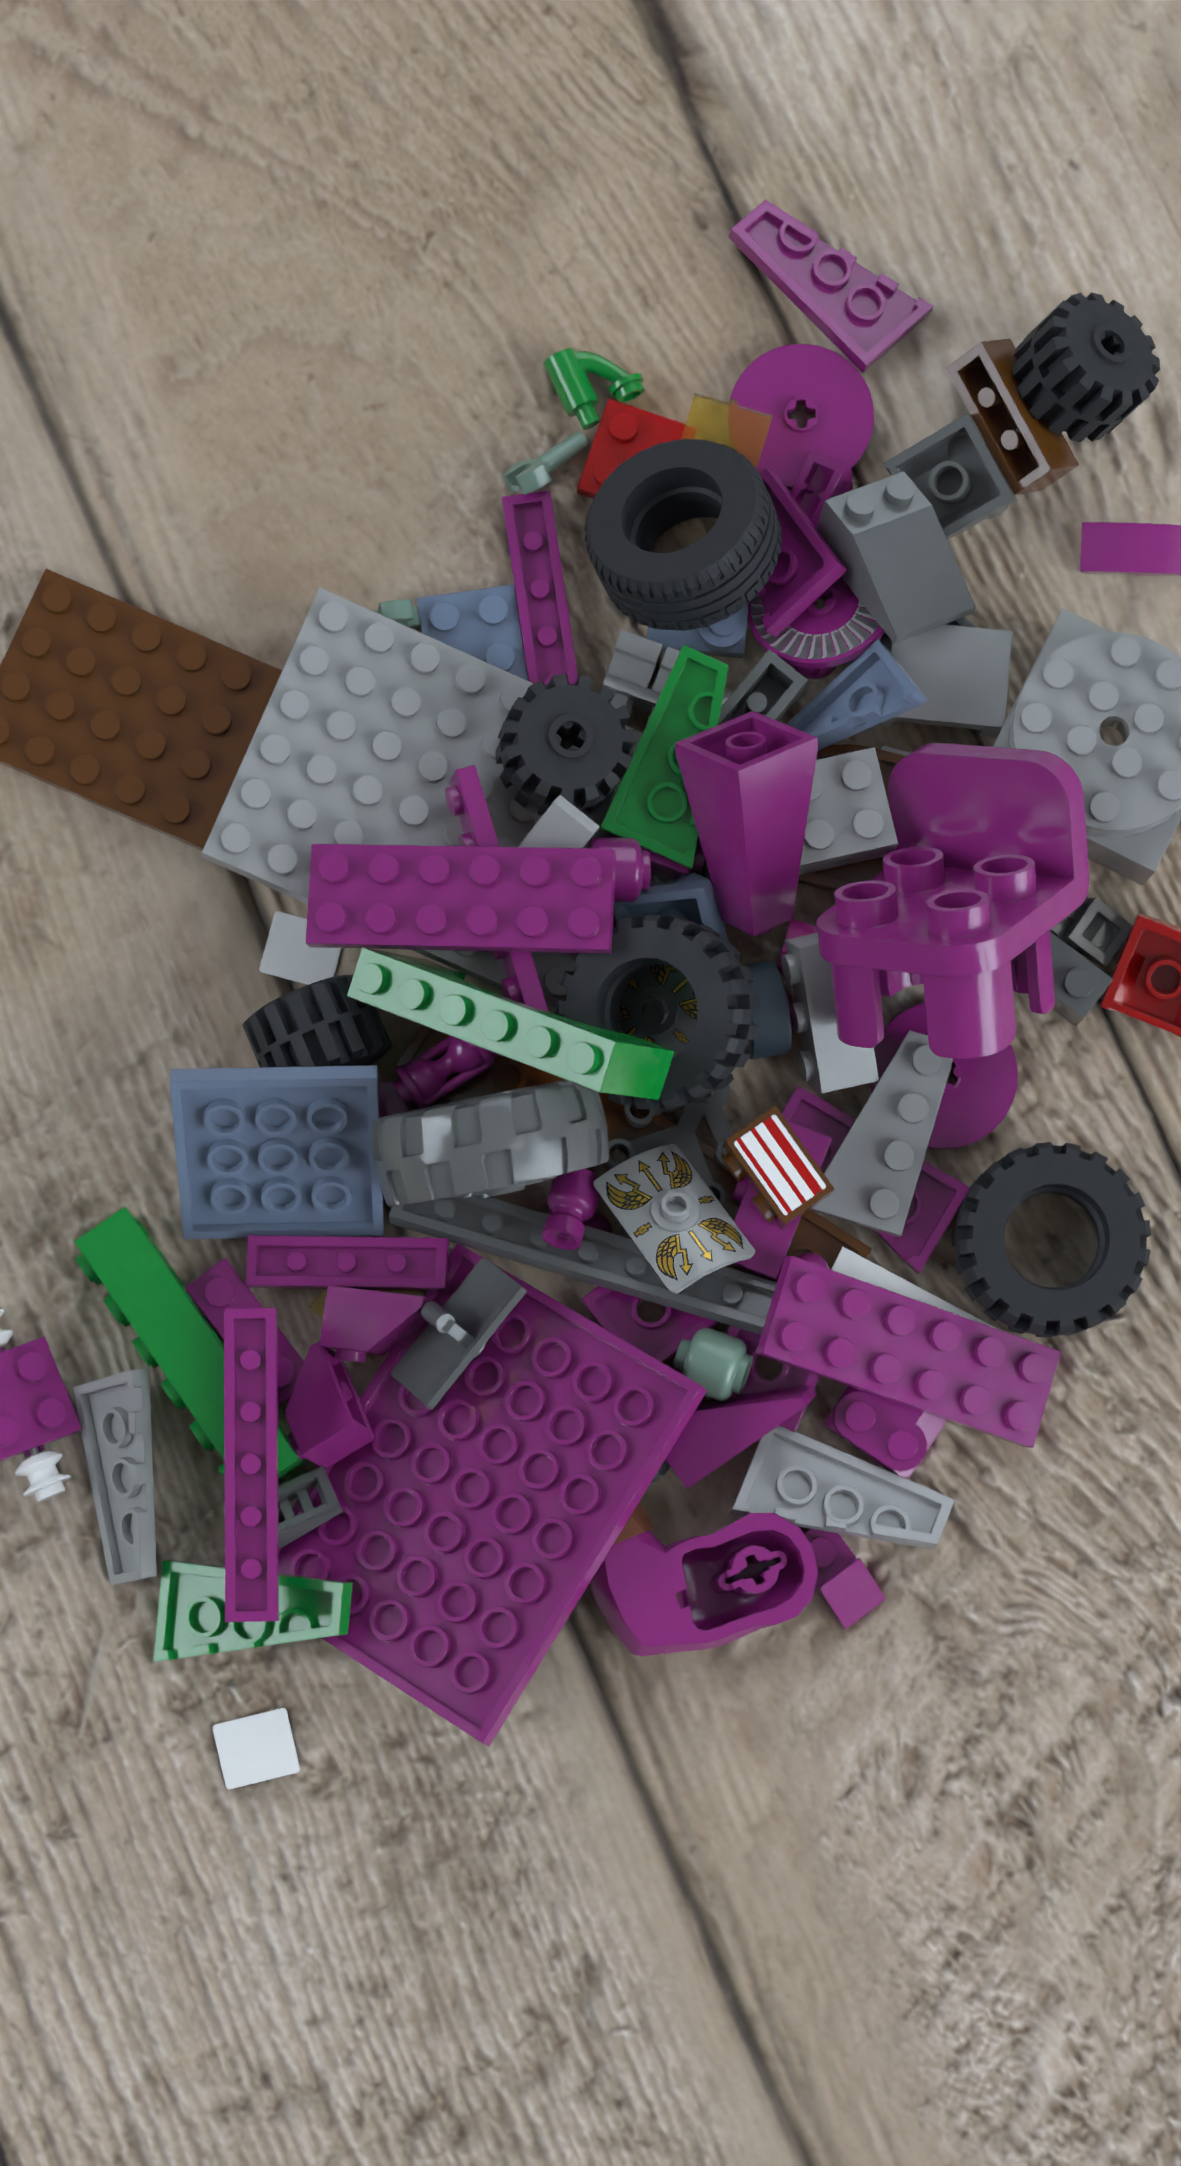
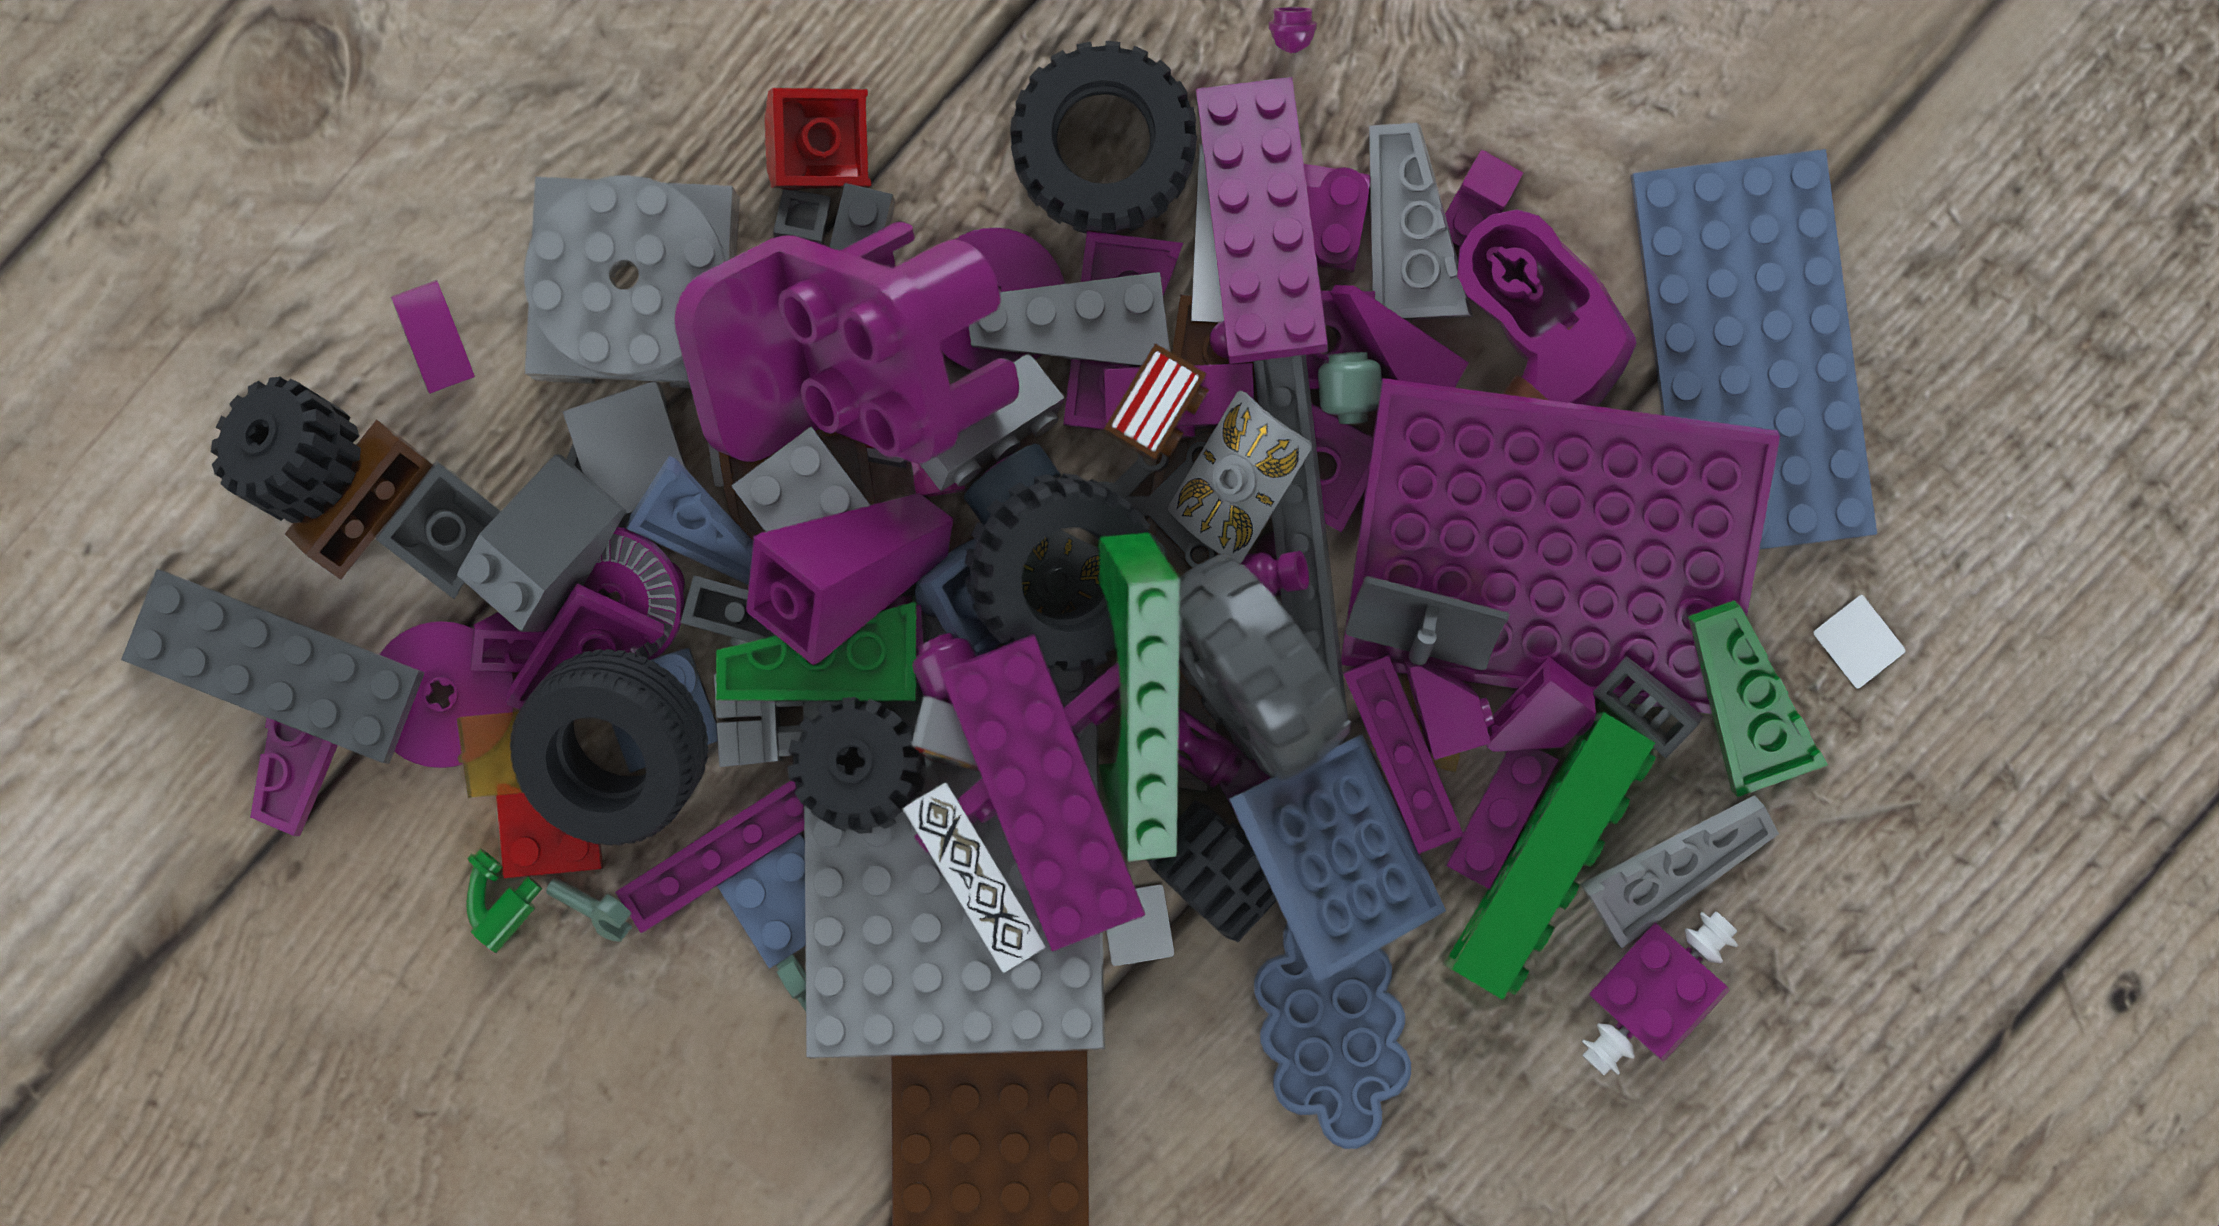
camera: 110 degrees left, 5 degrees up
magenta plate [224,1308,279,1622] -> none
none -> dark grey plate [121,569,425,764]
none -> white sticker [903,782,1046,973]
none -> sand blue plate [1254,922,1411,1149]
none -> magenta plate [1268,7,1317,53]
none -> sand blue plate [1631,149,1877,550]

